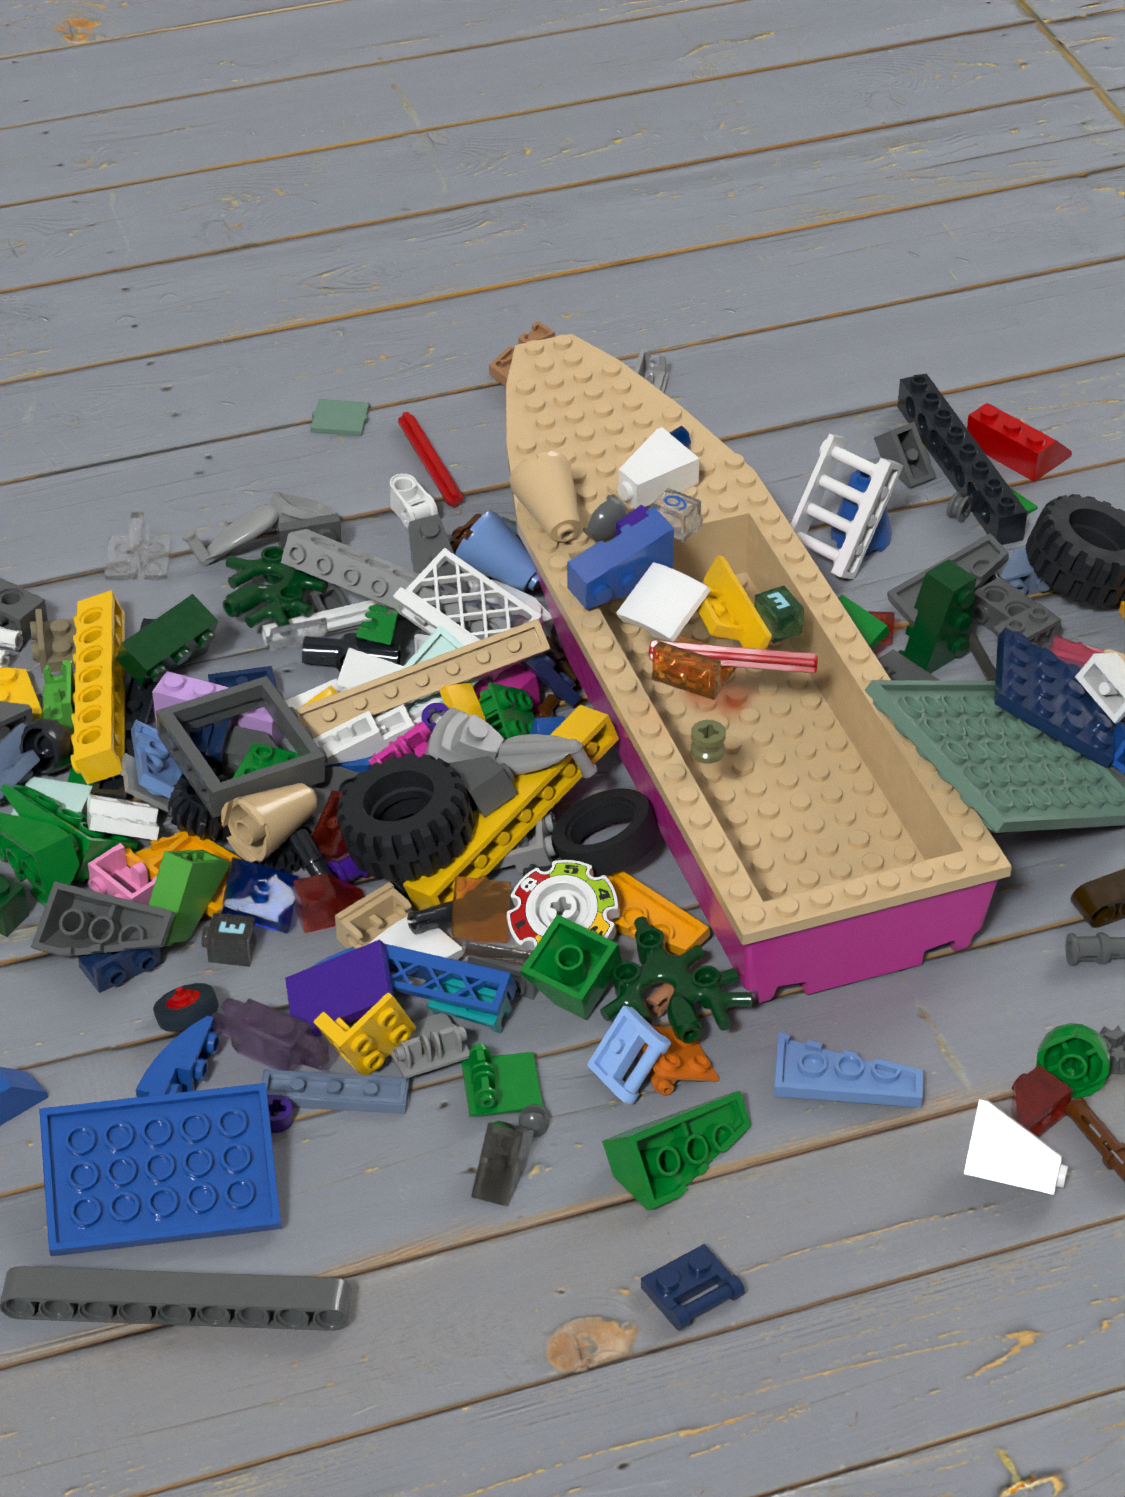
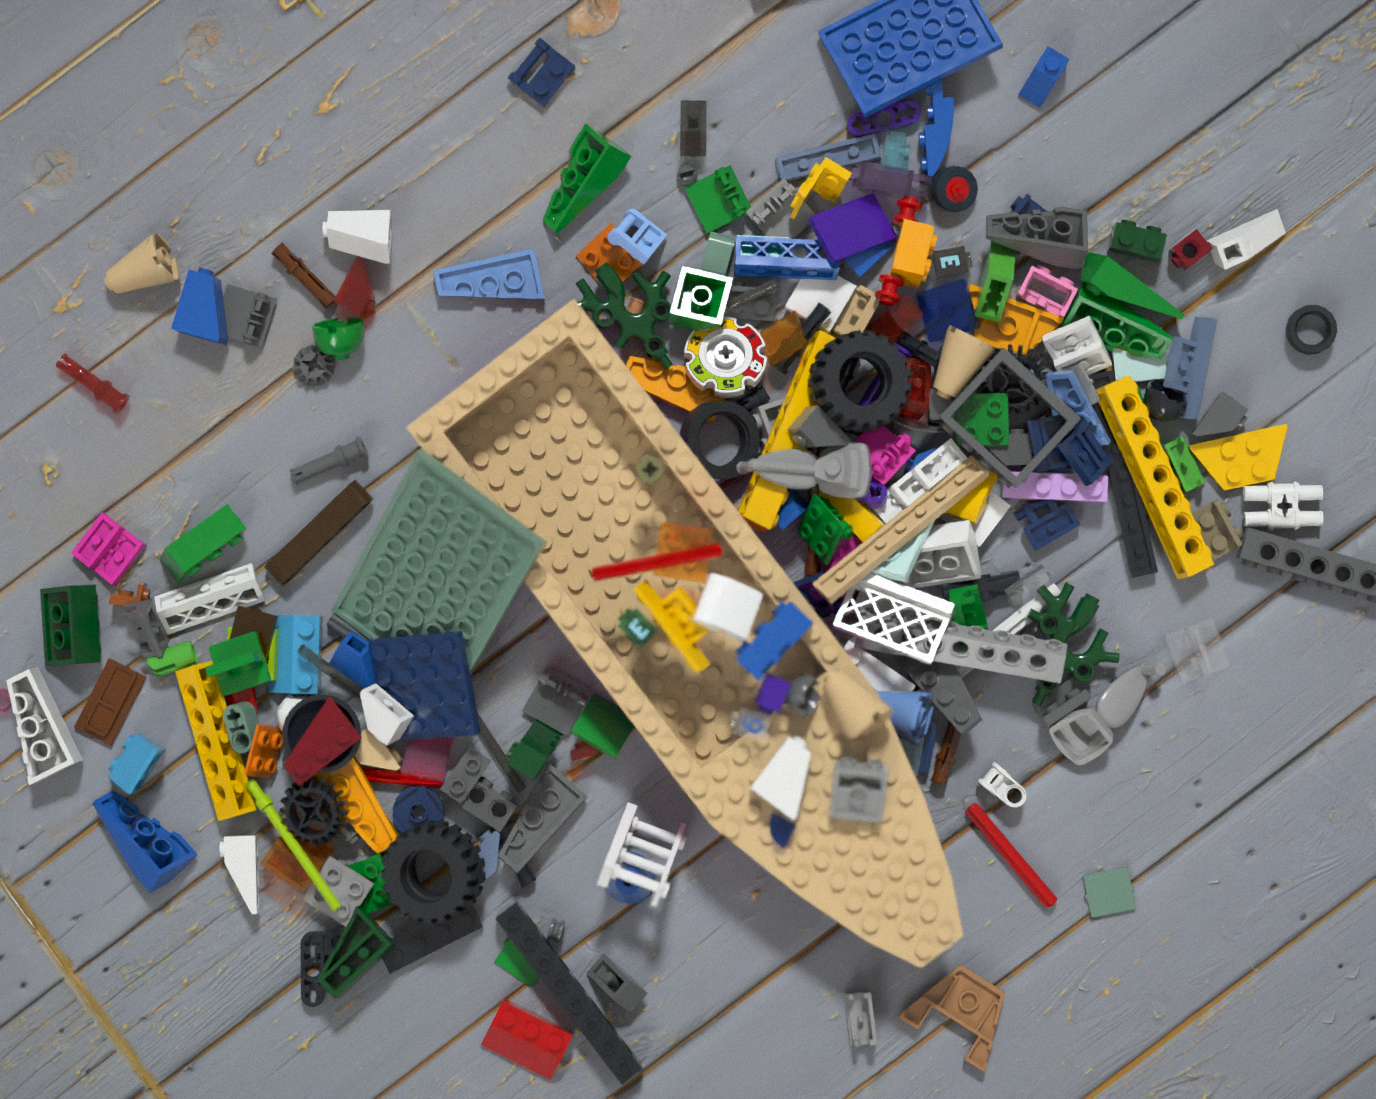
camera: 165 degrees right, 45 degrees up
dark green wedge [116,594,218,687] -> none
none -> dark blue plate [392,786,445,833]
none -> sand green beam [700,232,736,276]
none -> light grey plate [829,757,888,823]
none -> light orange brick [875,196,937,306]
none -> clear light blue brick [881,132,910,172]
none -> dark blue plate [1057,418,1114,486]

